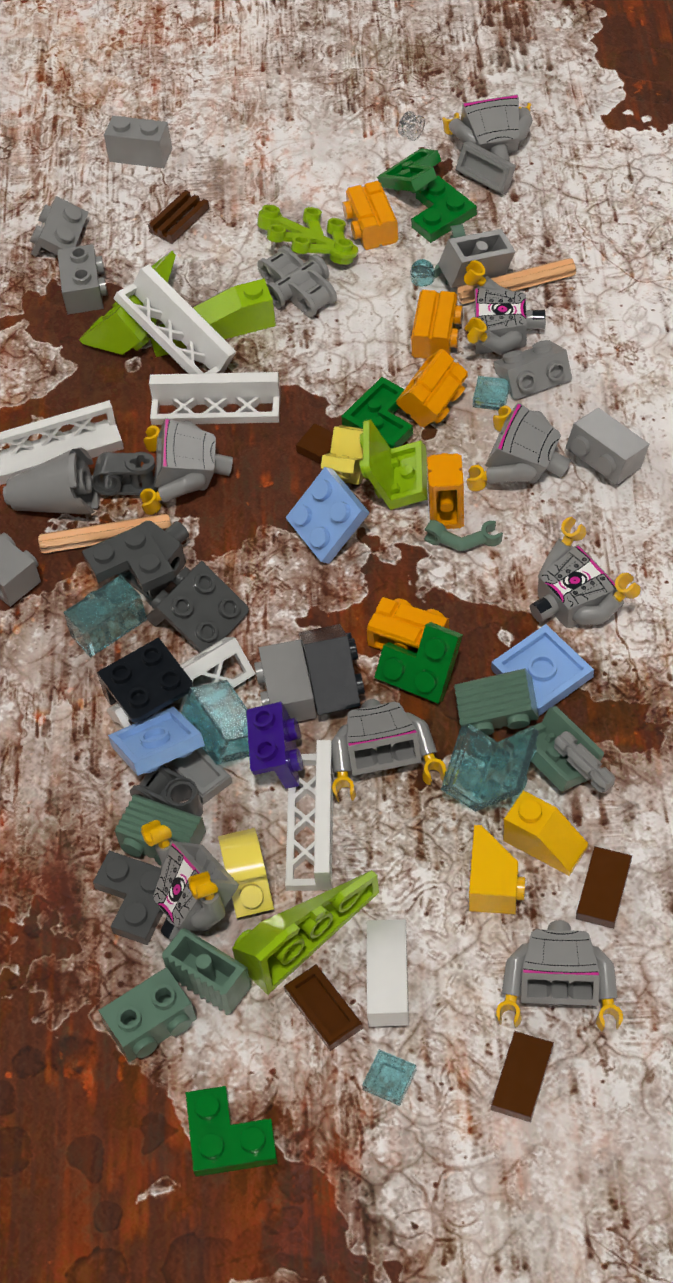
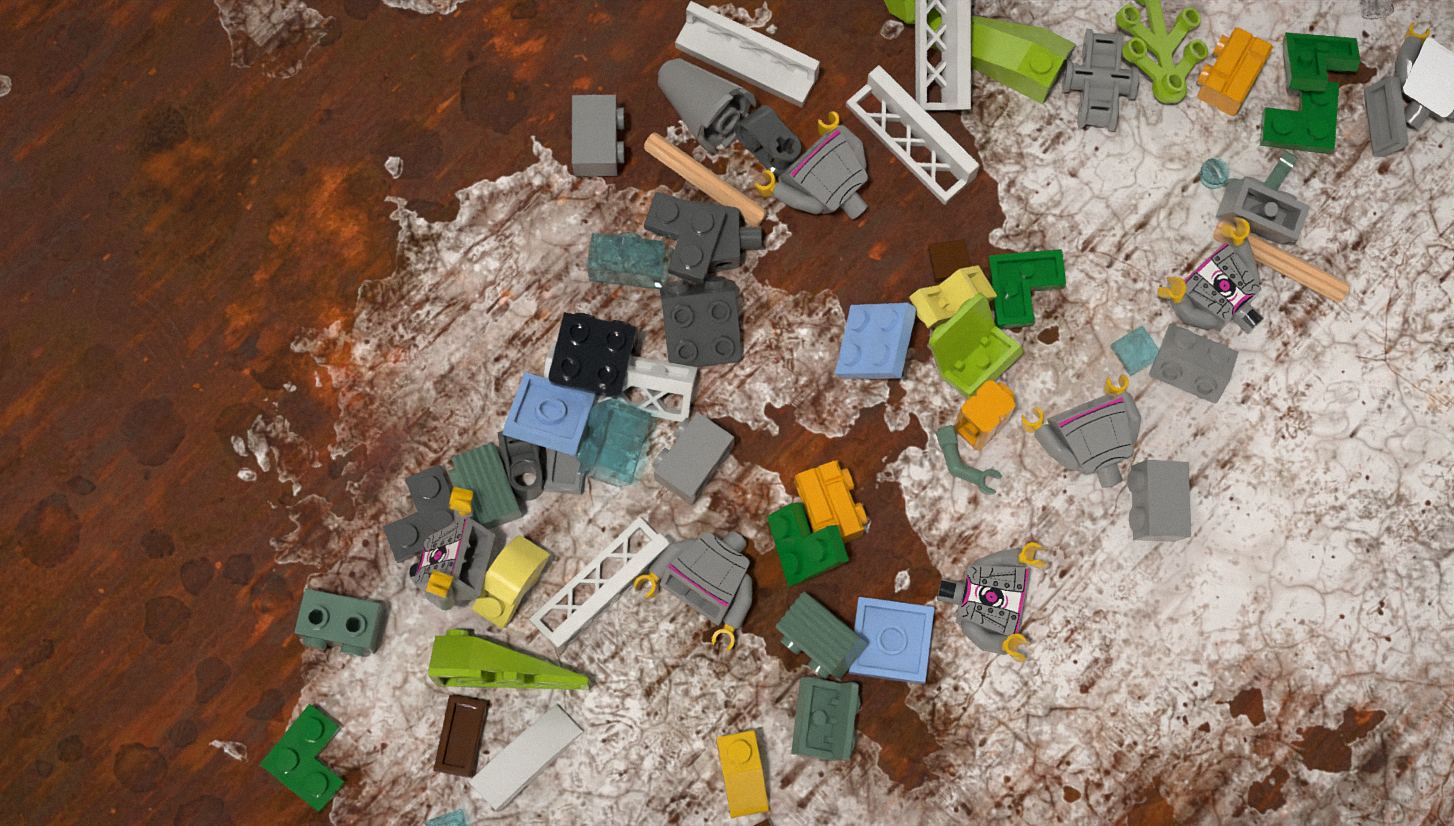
camera: 40 degrees right, 20 degrees up
sand green brick [162,928,252,1015] -> none
dark purple bracket [246,702,303,789] -> none
black brick [299,624,365,715] -> none
light orange brick [396,349,468,427] -> none
light orange brick [411,290,463,359] -> none
clear light blue bracket [441,724,539,811] -> none
yellow slope [469,825,525,914] -> none
light grey axle [554,731,615,793] -> none

